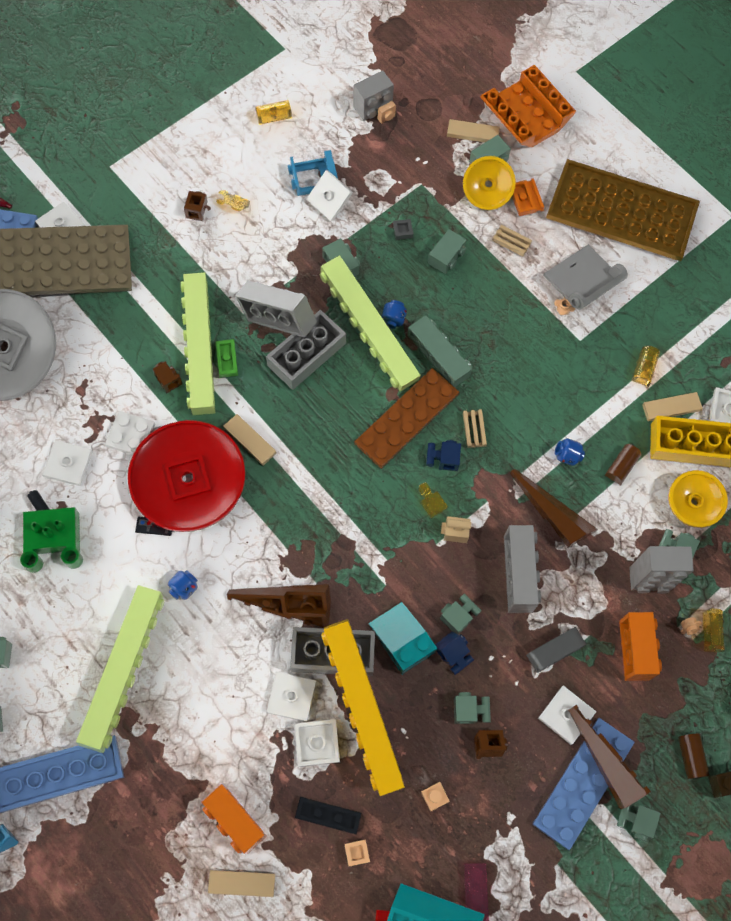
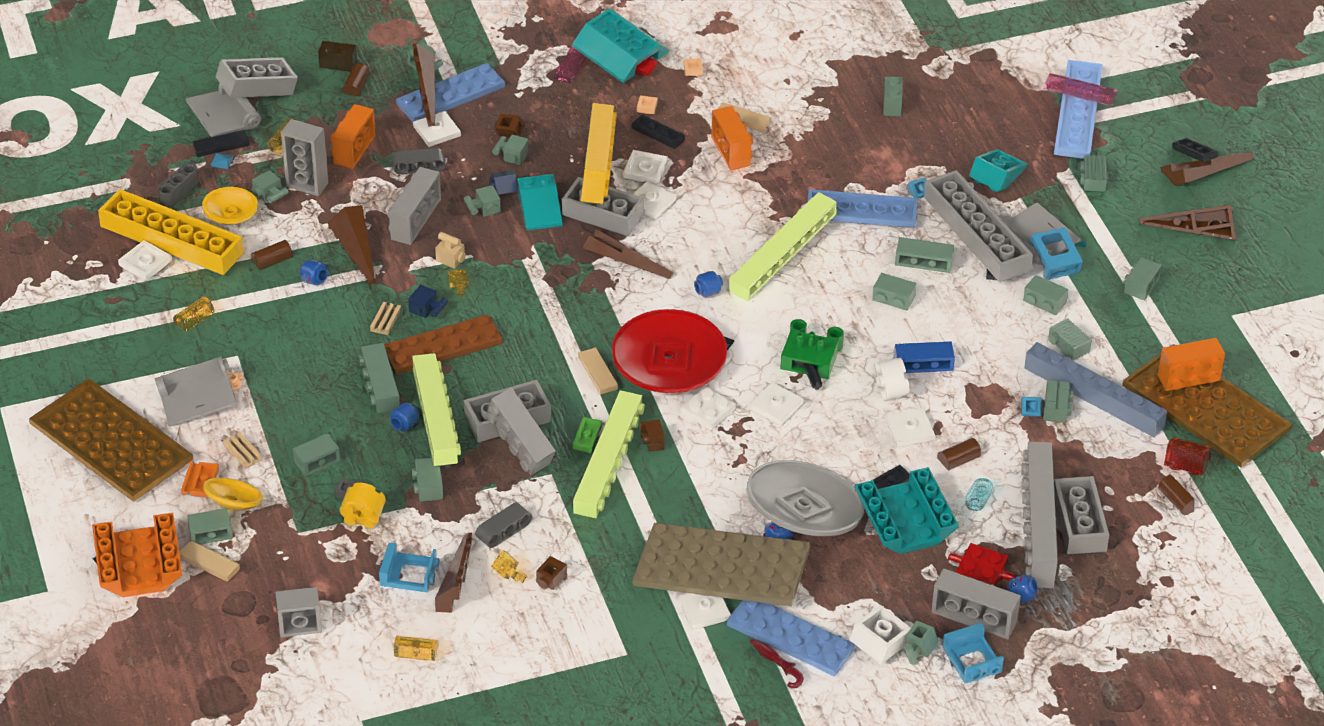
camera: 155 degrees left, 25 degrees down
white plate [307,170,353,221] -> none
light nougat plate [421,782,450,812] -> none
tan tile [642,392,703,422] -> none
none -> yellow brick [340,483,386,529]
none -> reddish brown wedge [435,533,472,613]
none -> dark grey beam [475,502,533,548]

